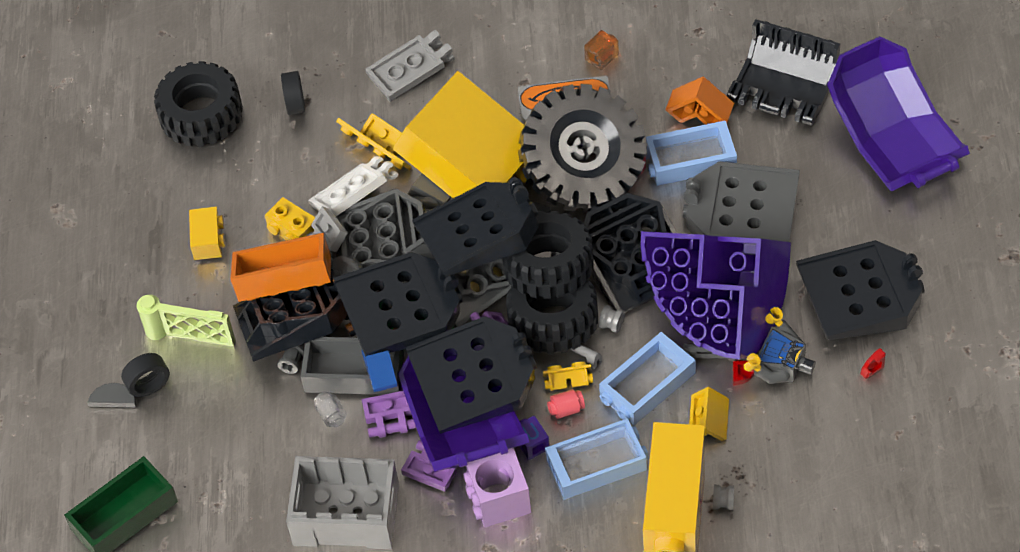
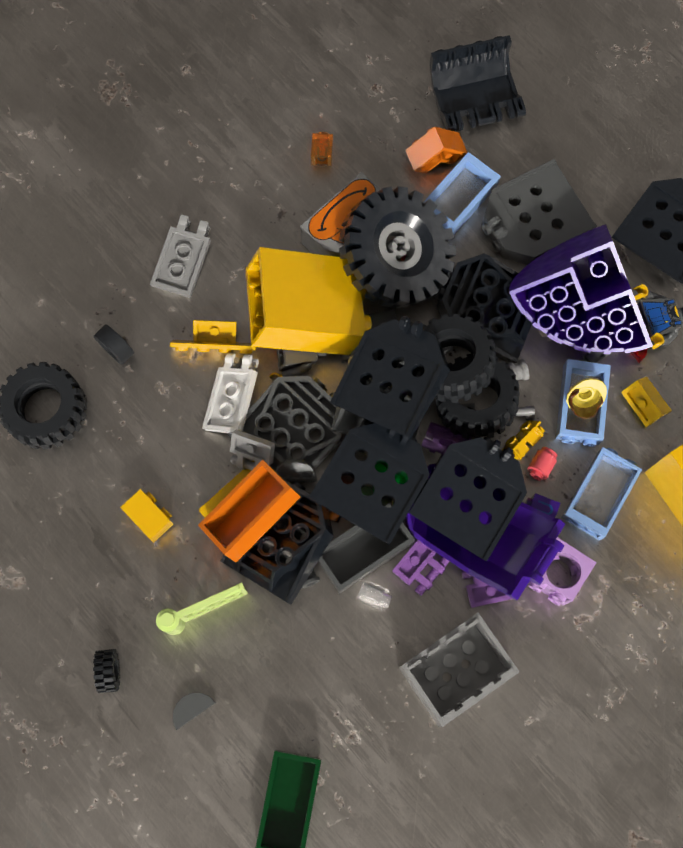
camera: 45 degrees left, 20 degrees up
black tyre [121,353,170,397] -> none
yellow brick [265,197,315,241] -> none
blue slope [361,350,397,393] -> none
dark purple windscreen [827,36,970,191] -> none
none -> black tyre [93,649,120,693]
none -> light yellow piece [566,378,607,419]

